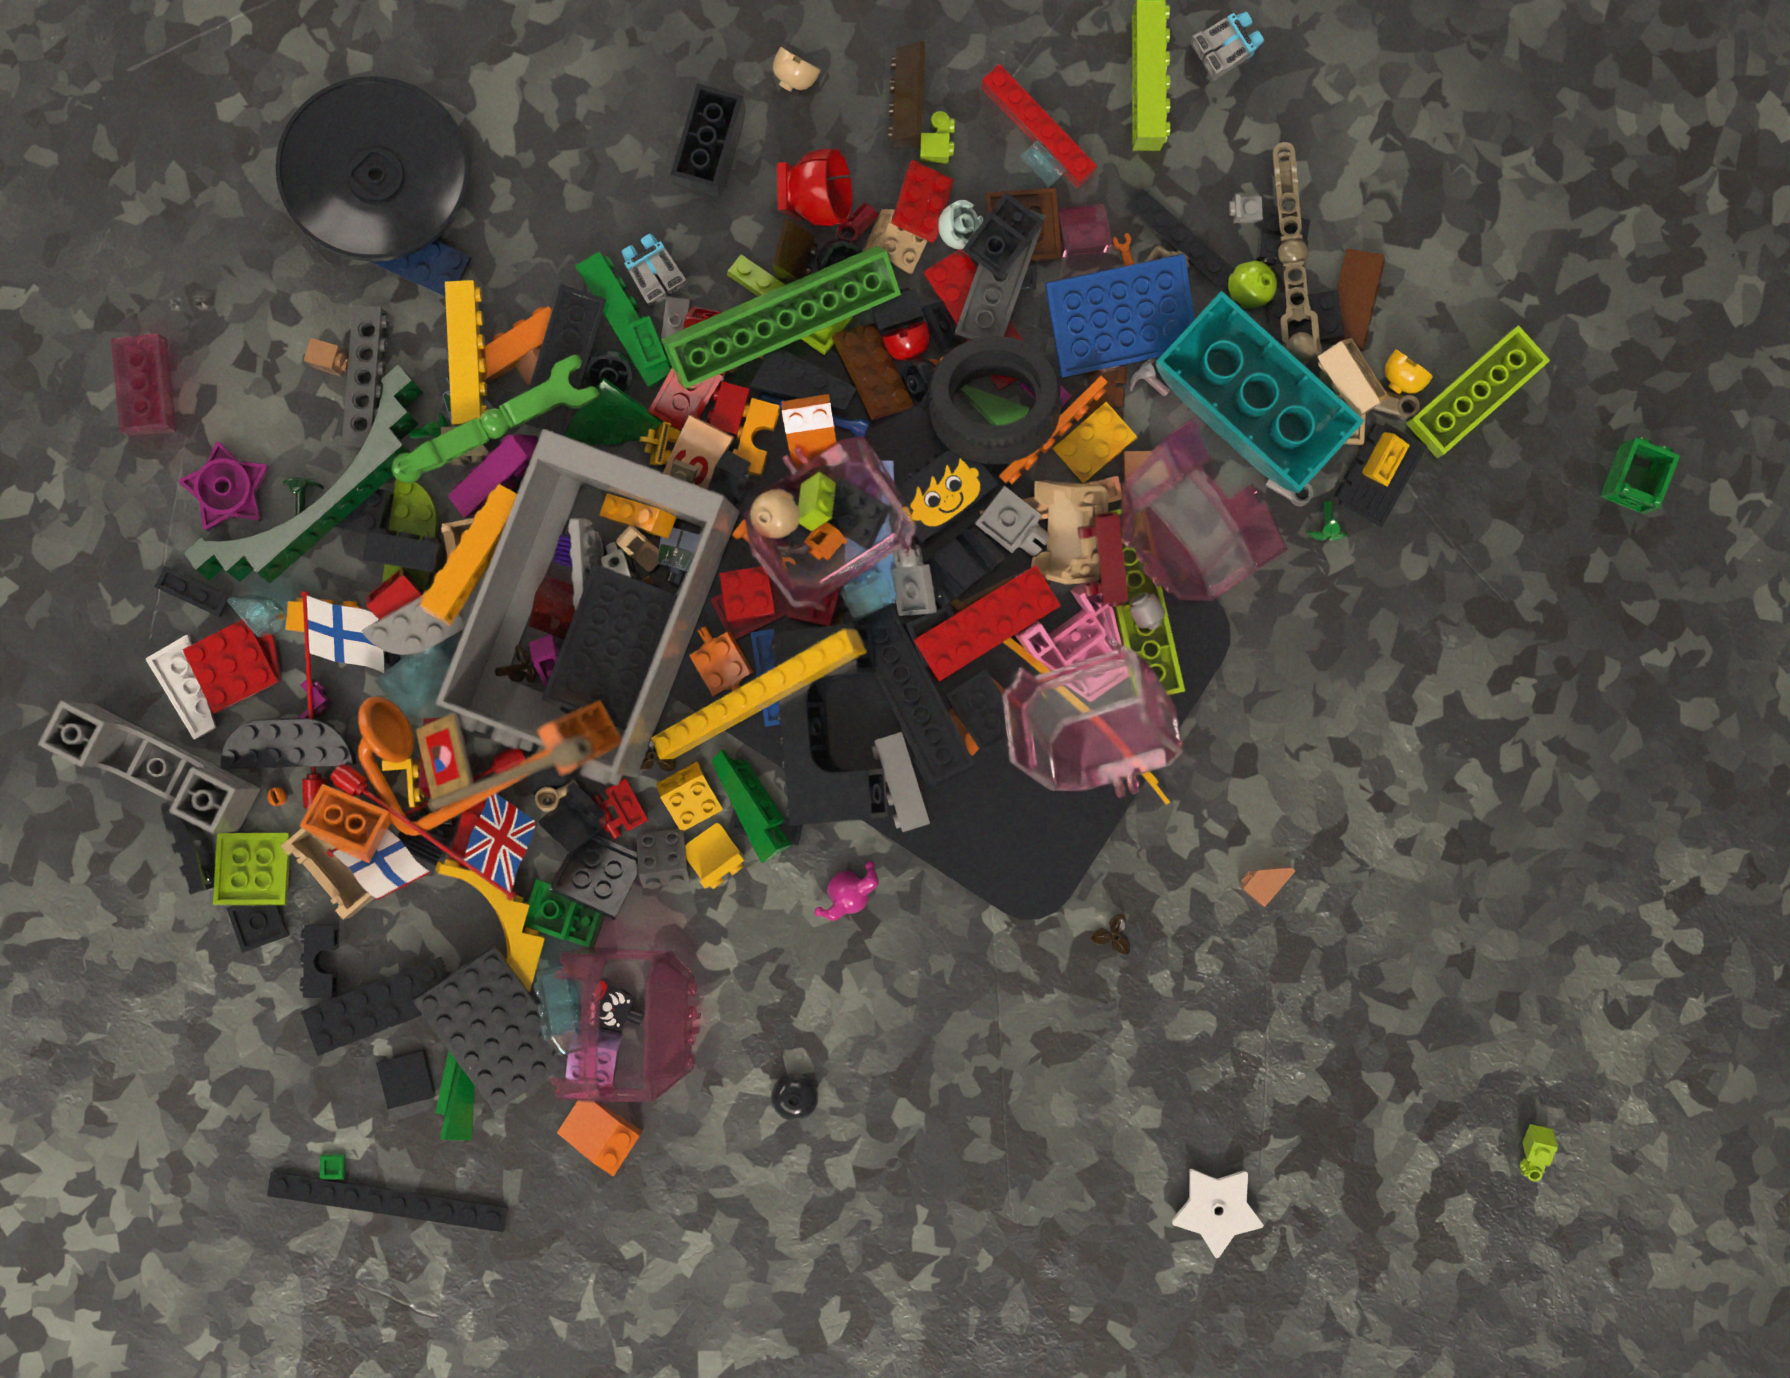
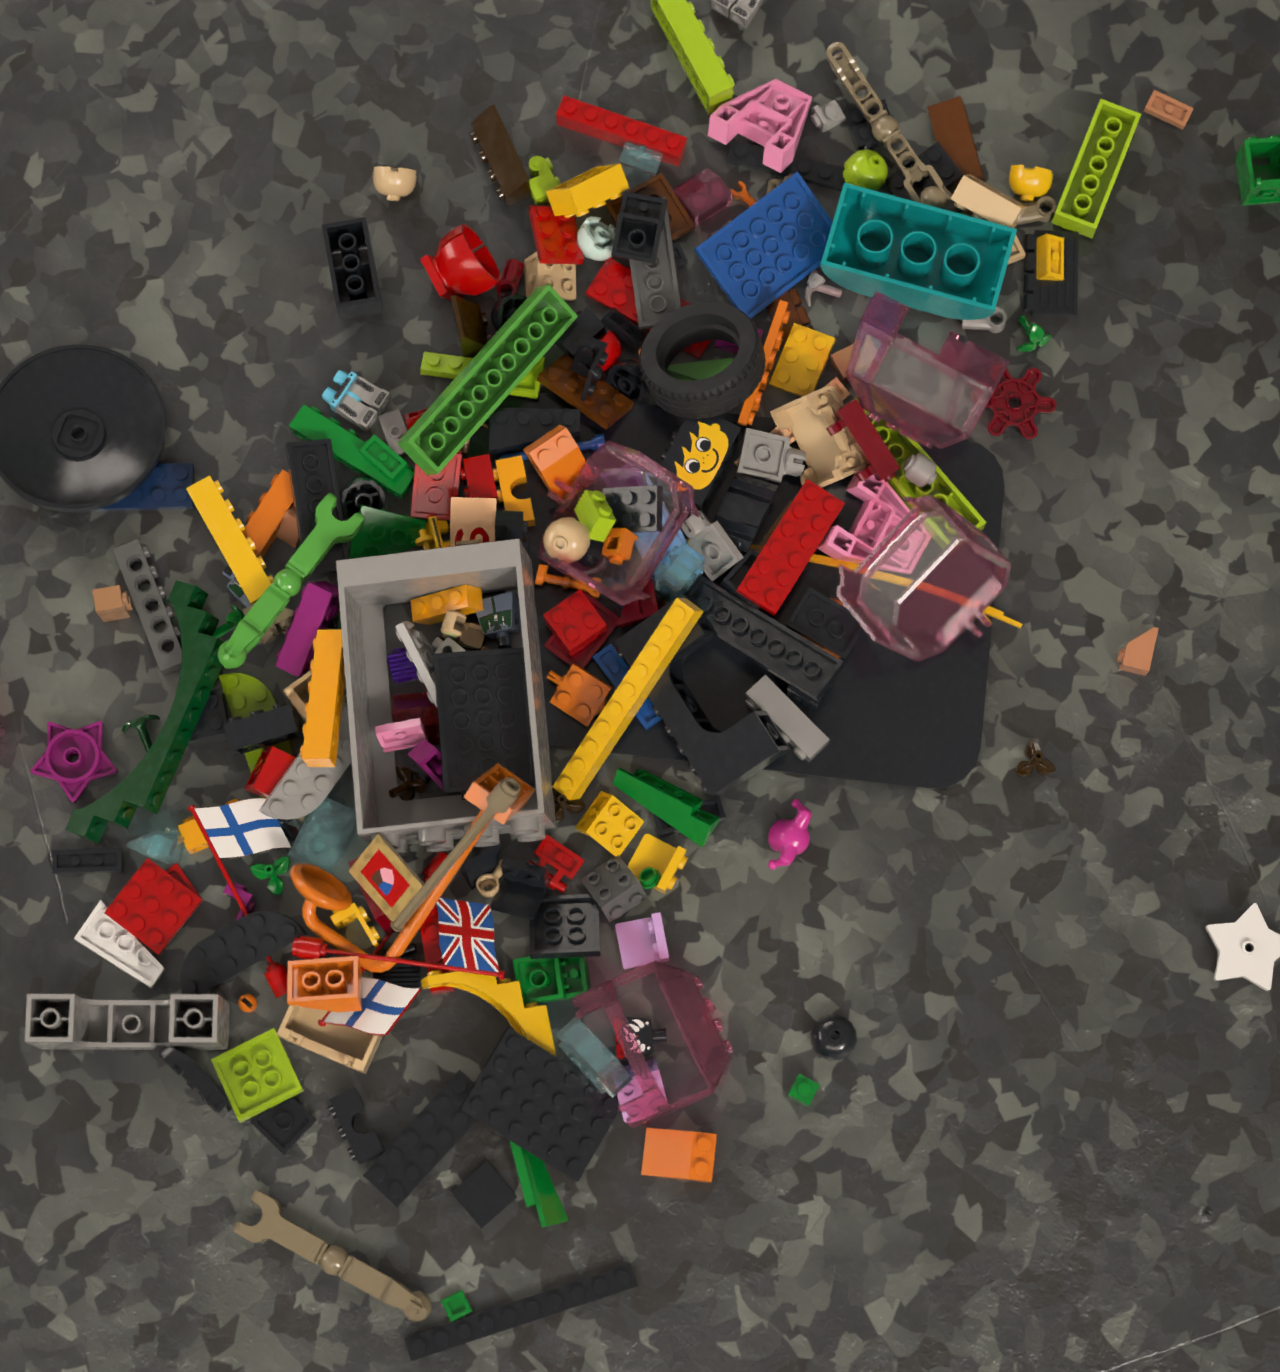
camera: 25 degrees left, 10 degrees down
none -> dark tan piece [233,1190,432,1322]
none -> green plant [250,857,290,895]
none -> bright pink plate [375,718,428,753]
none -> yellow brick [546,163,629,218]
none -> black bracket [571,334,609,402]
none -> lavender bracket [615,912,669,969]
none -> green plate [639,867,661,889]
none -> bright pink wedge [708,79,812,173]
none -> green brick [787,1074,820,1108]
none -> dark red plate [973,365,1057,439]
none -> nougat plate [1144,90,1194,130]

